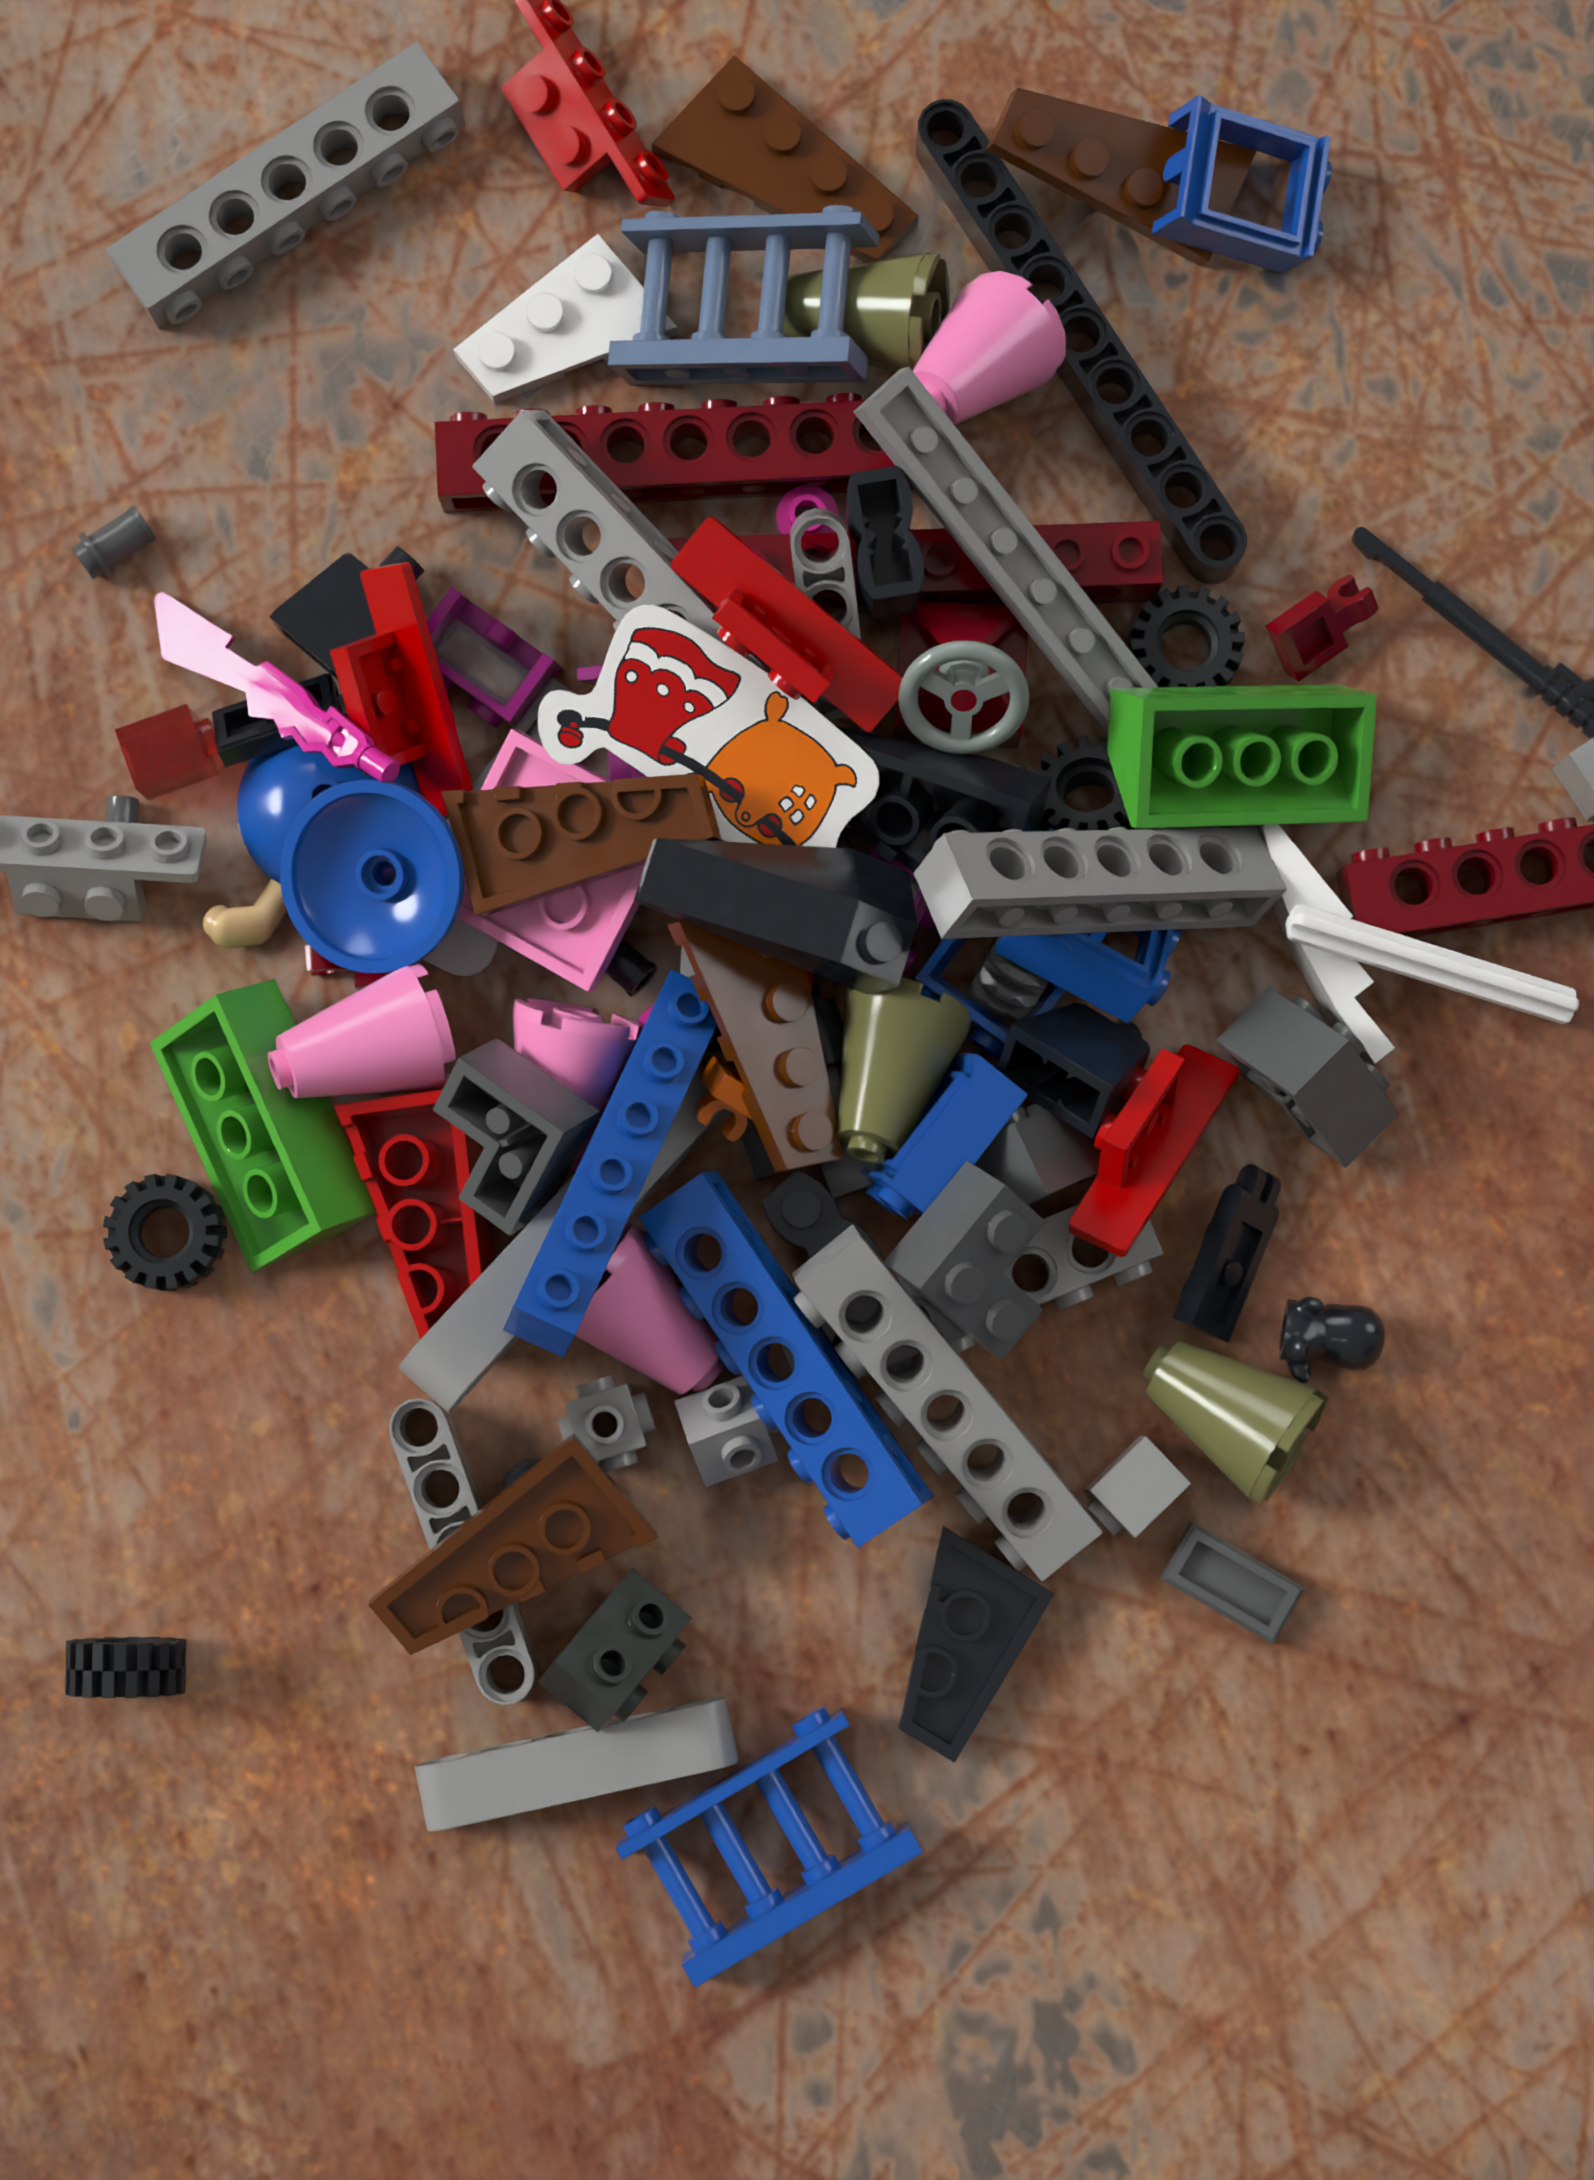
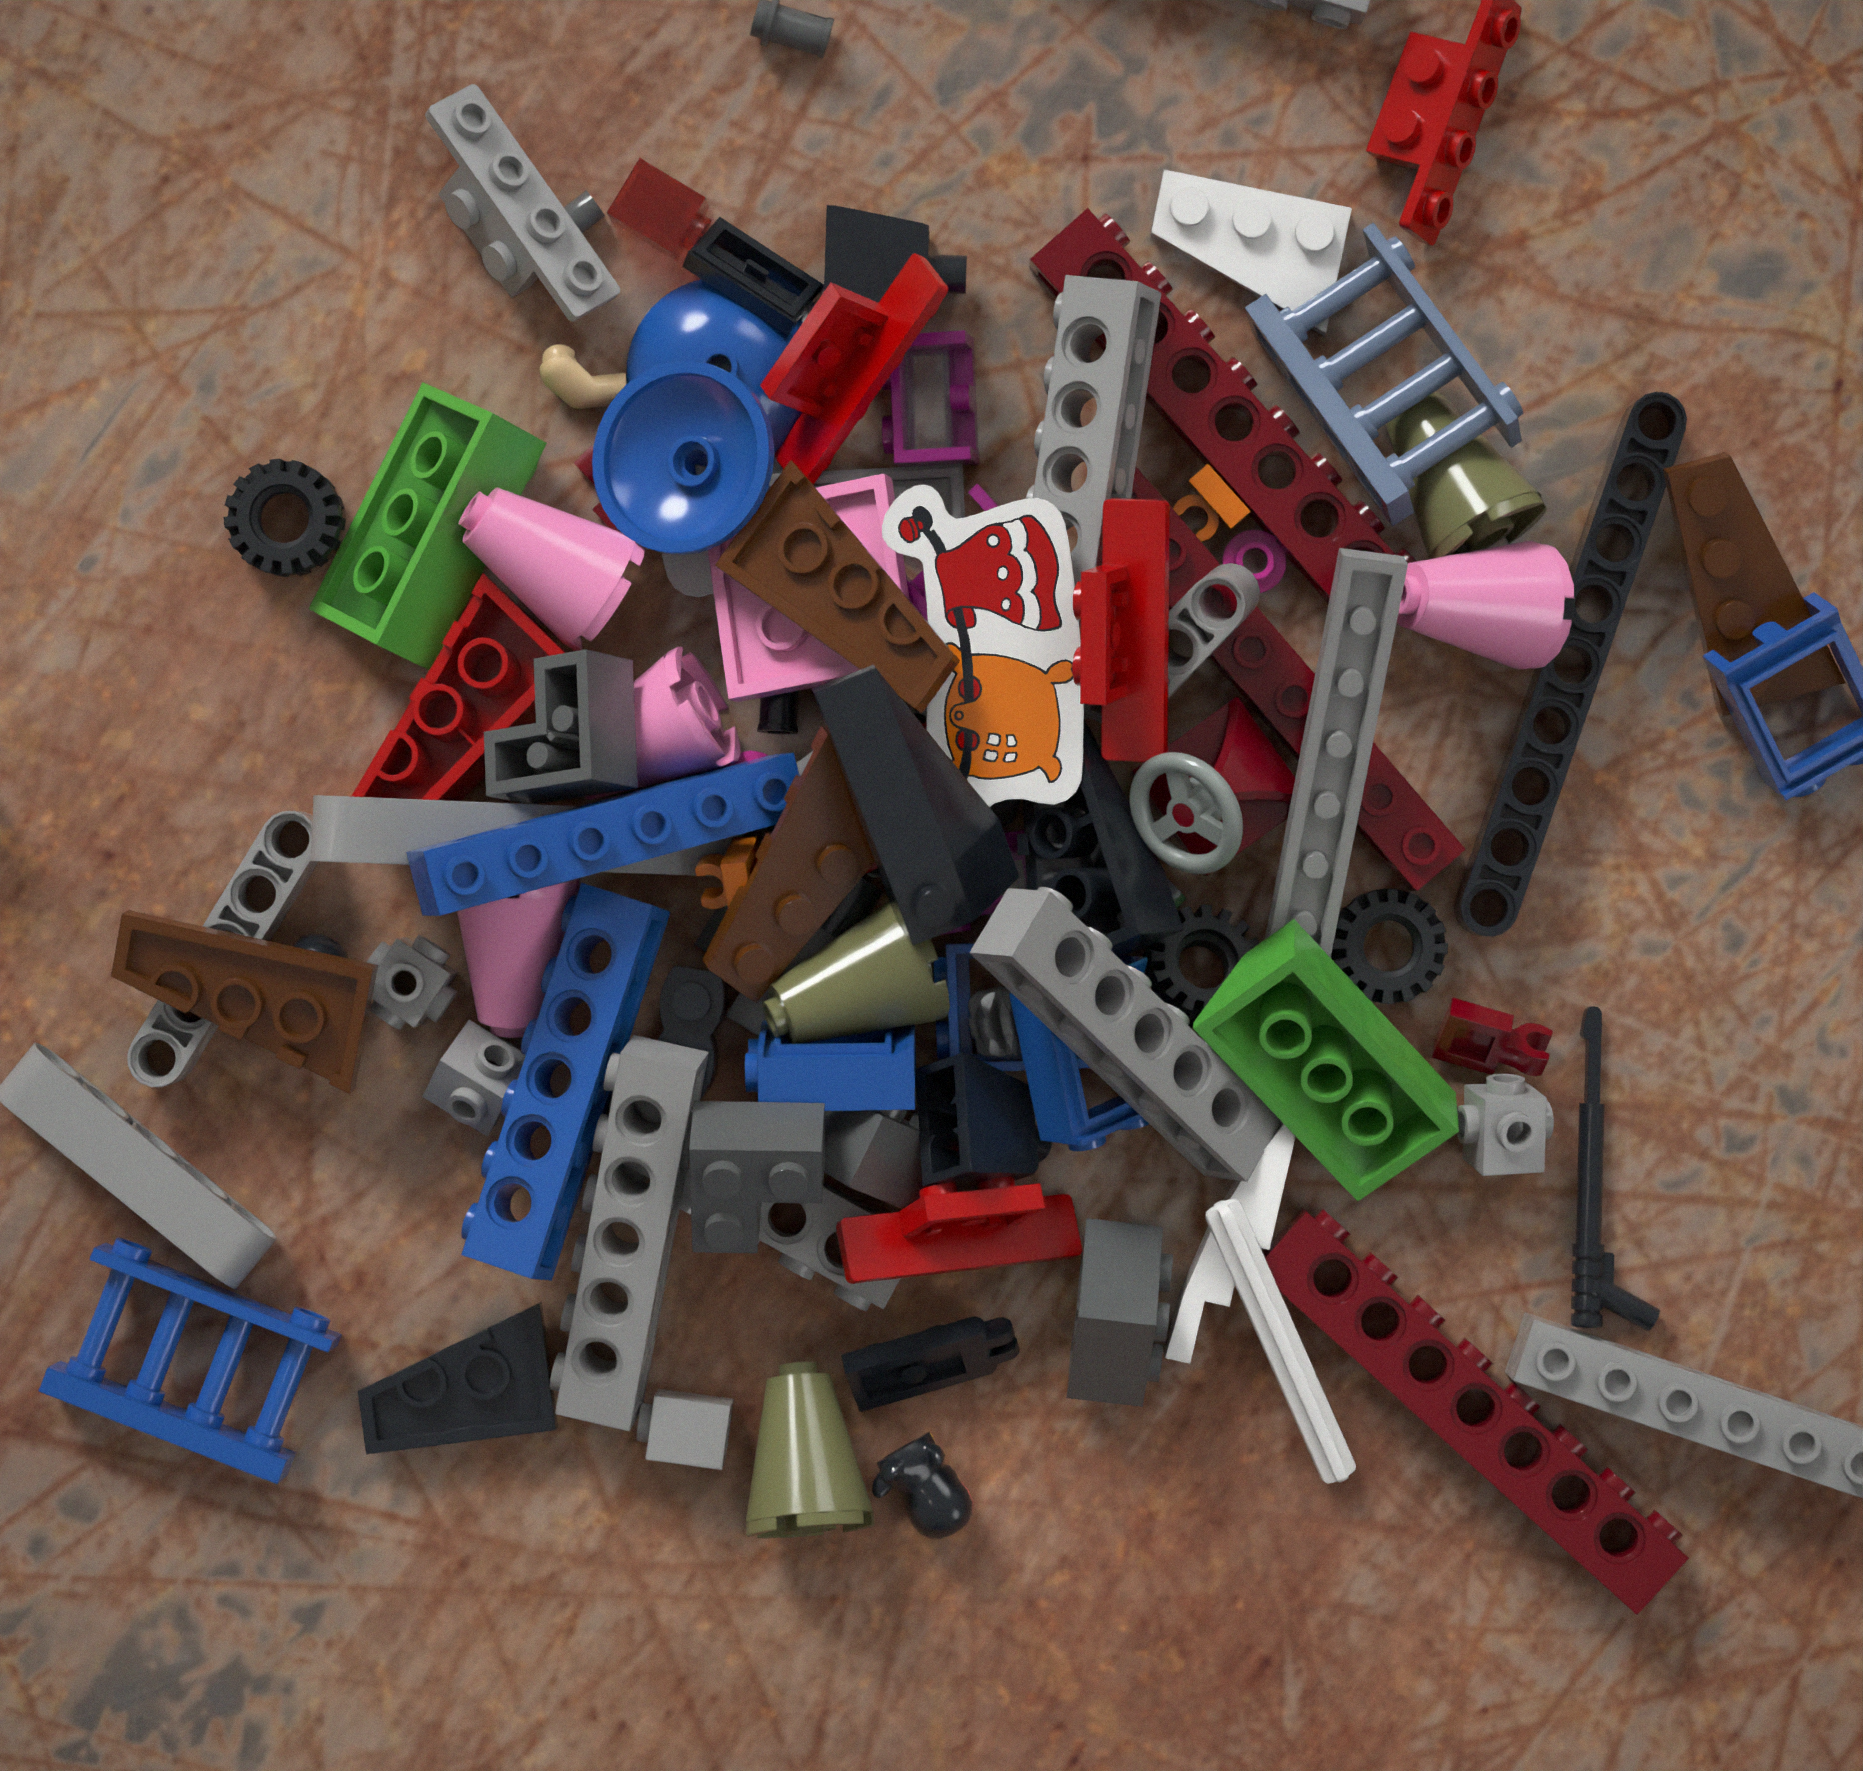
camera: 55 degrees right, 5 degrees up
sword [155,592,400,784] -> none
pearl dark grey brick [538,1568,692,1732] -> none
reddish brown wing [651,55,919,262] -> none
black brick [846,466,924,619] -> none
dark grey tile [1159,1522,1305,1644] -> none
none -> orange tile [1173,464,1251,542]
none -> light grey brick [1457,1074,1554,1176]

